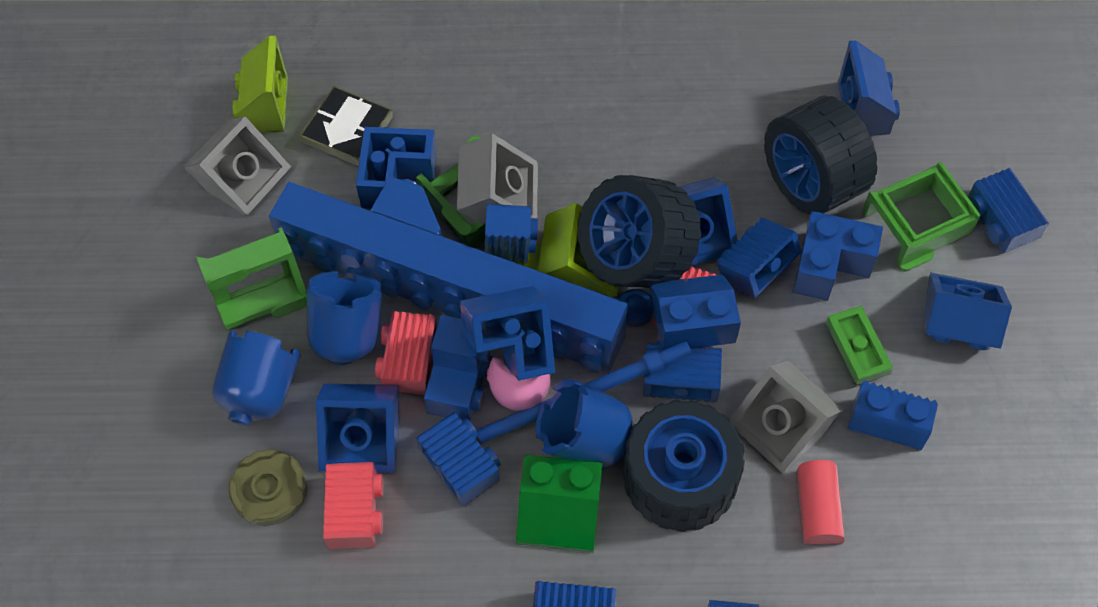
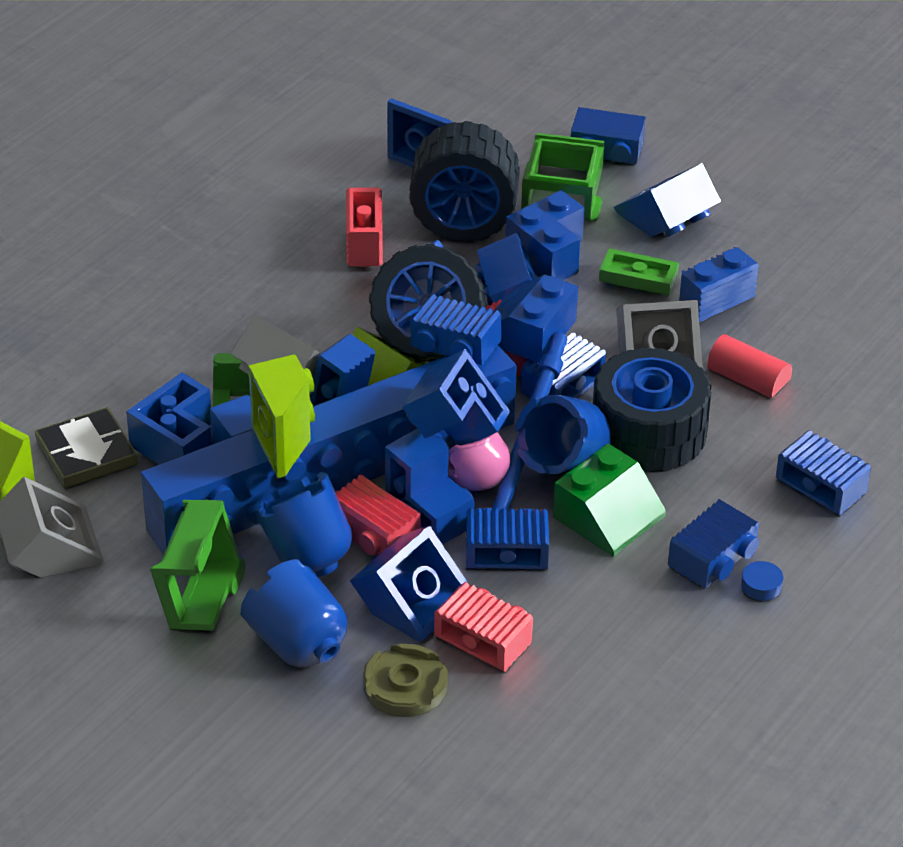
camera: 55 degrees left, 20 degrees down
none -> lime slope [248,354,315,478]
none -> coral brick [346,187,383,267]
none -> blue brick [410,294,501,365]

